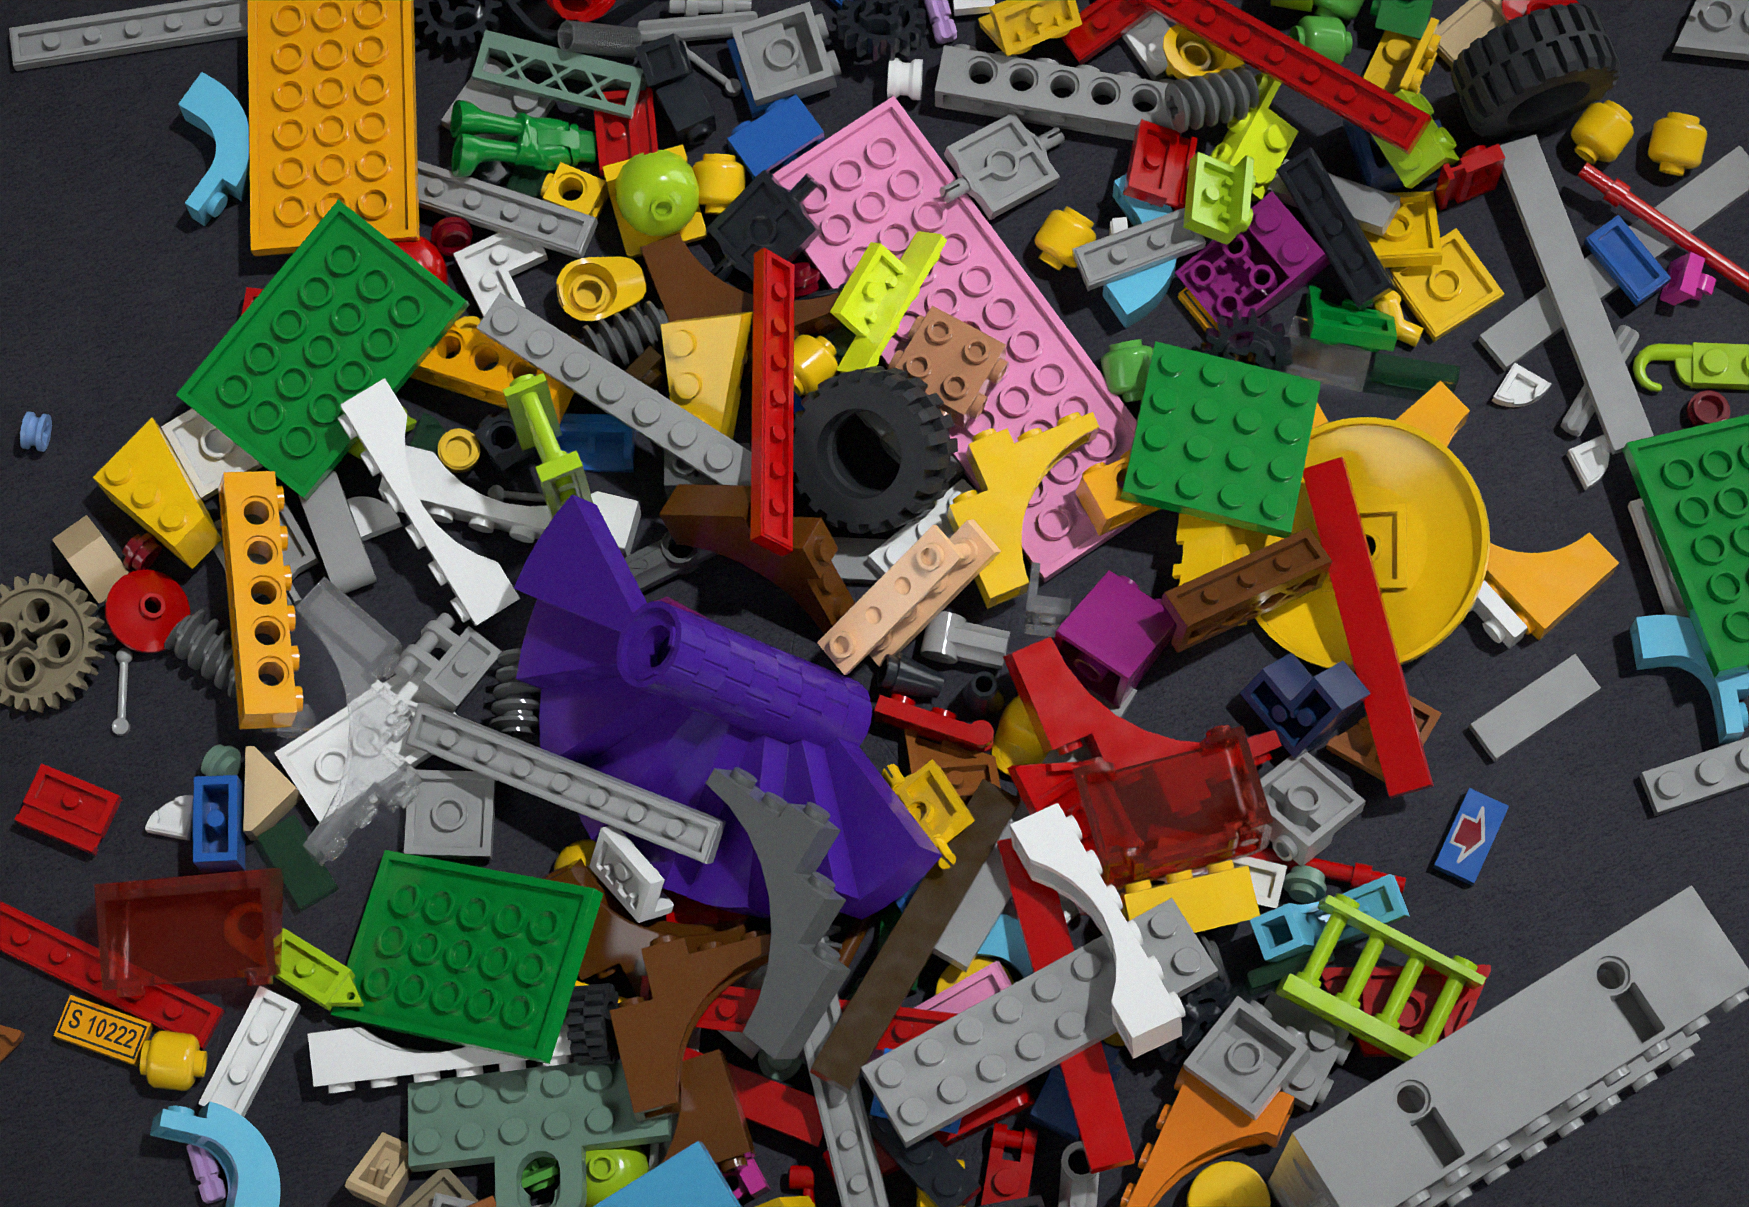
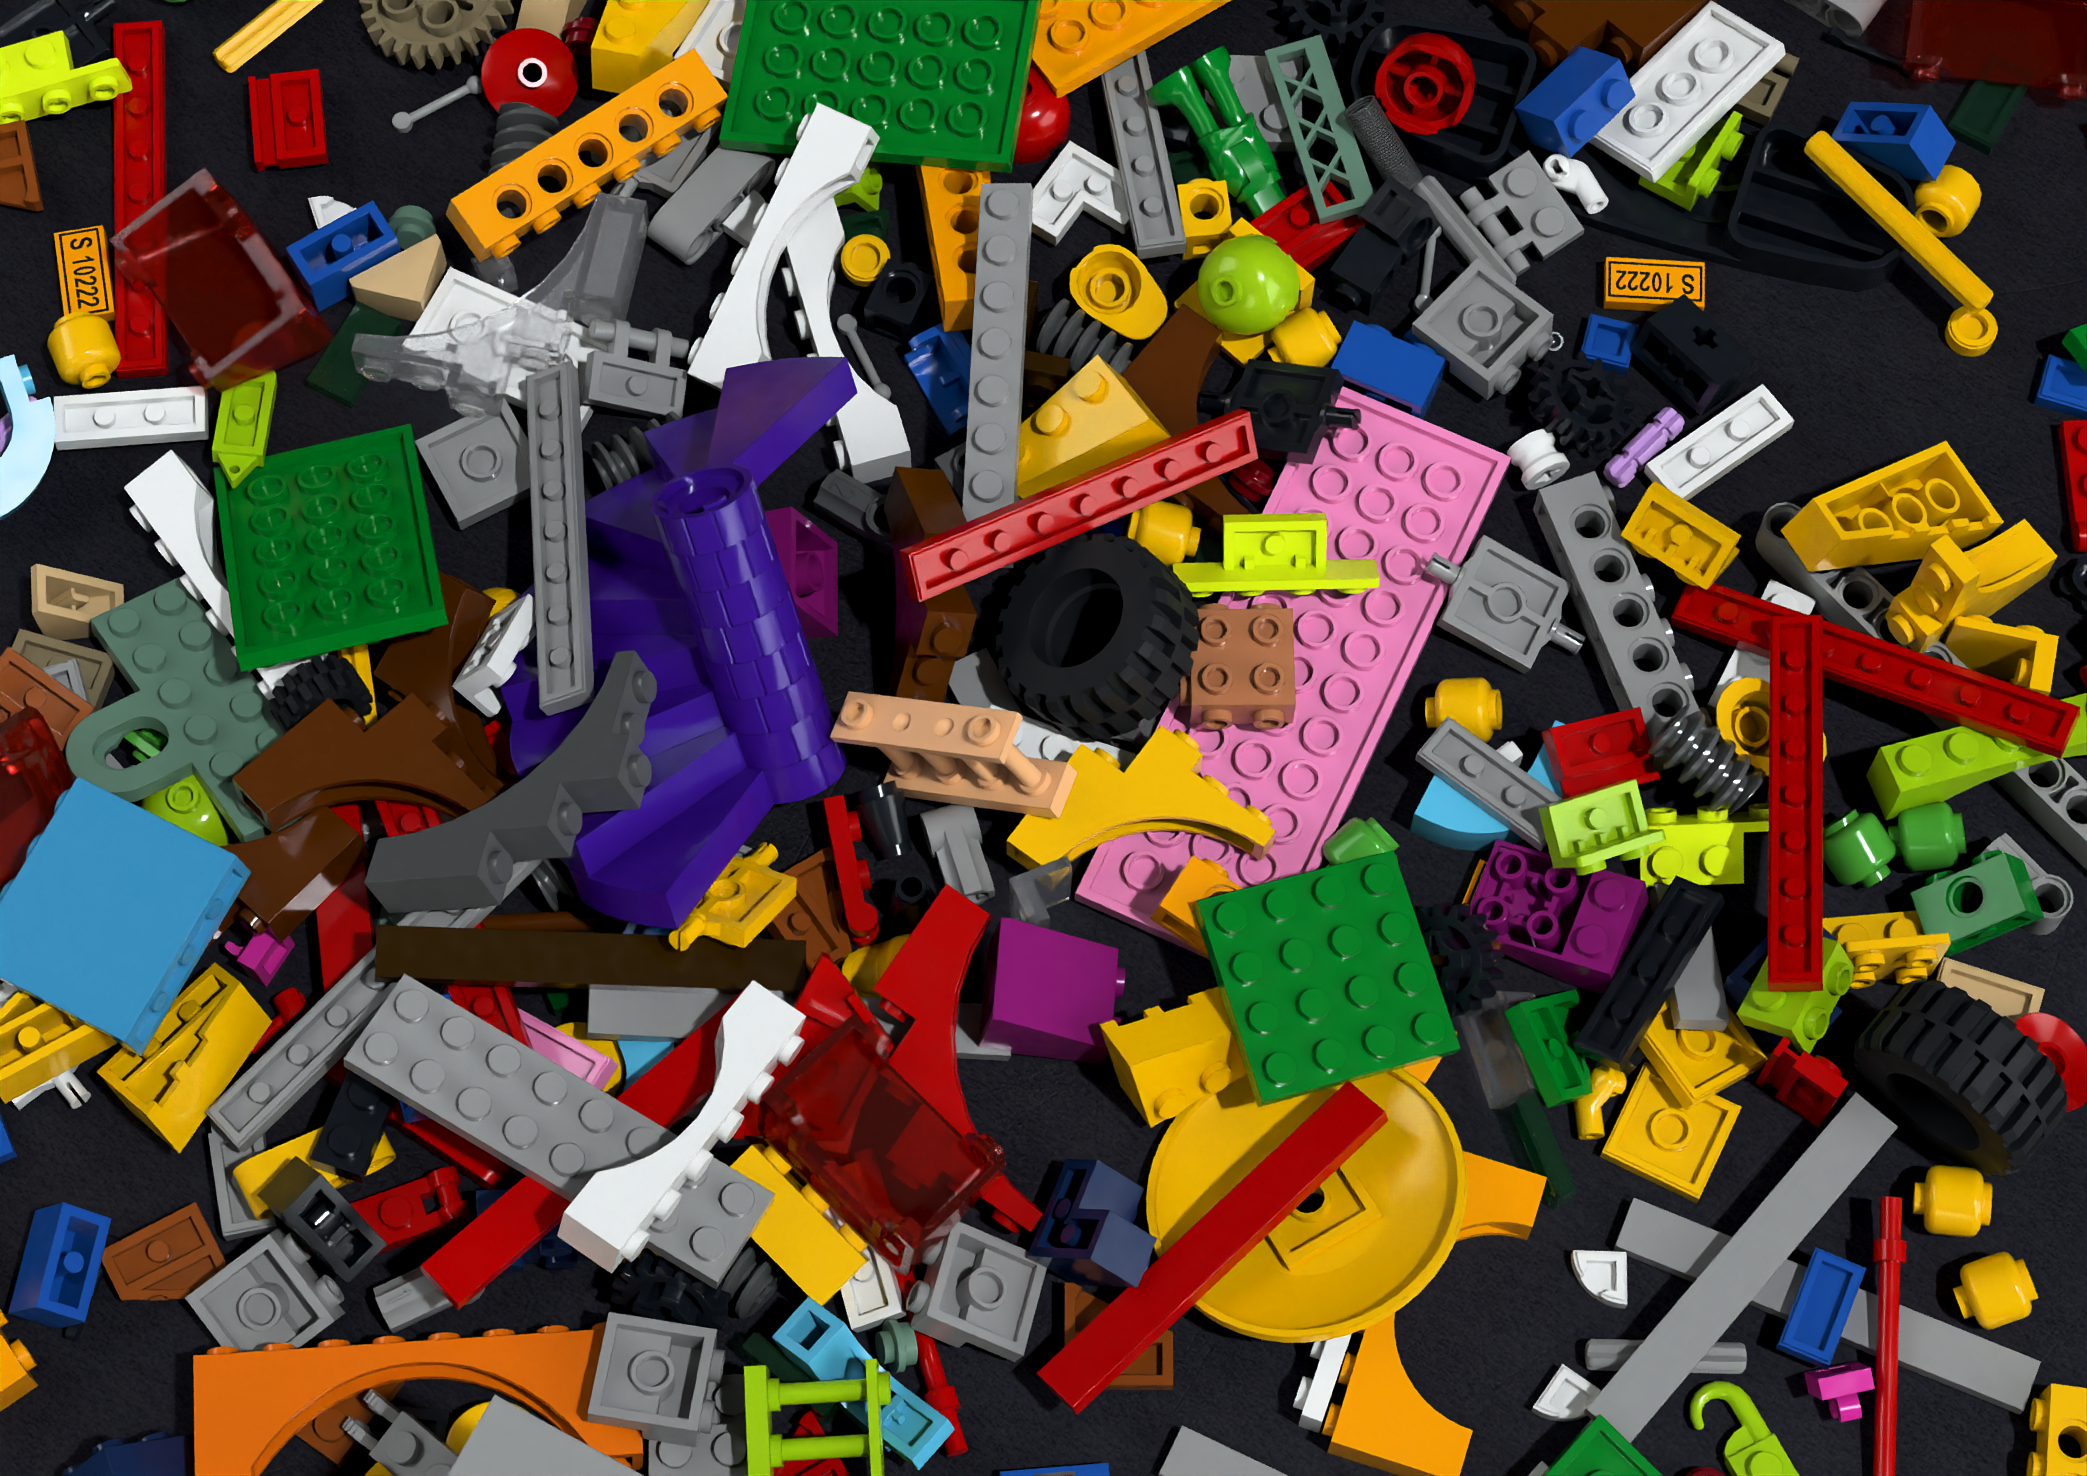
camera: 55 degrees right, 5 degrees down
dark red plate [430,217,473,256] -> none
lime fence [503,373,593,519] -> none
reddish brown fence [1161,528,1332,653] -> none

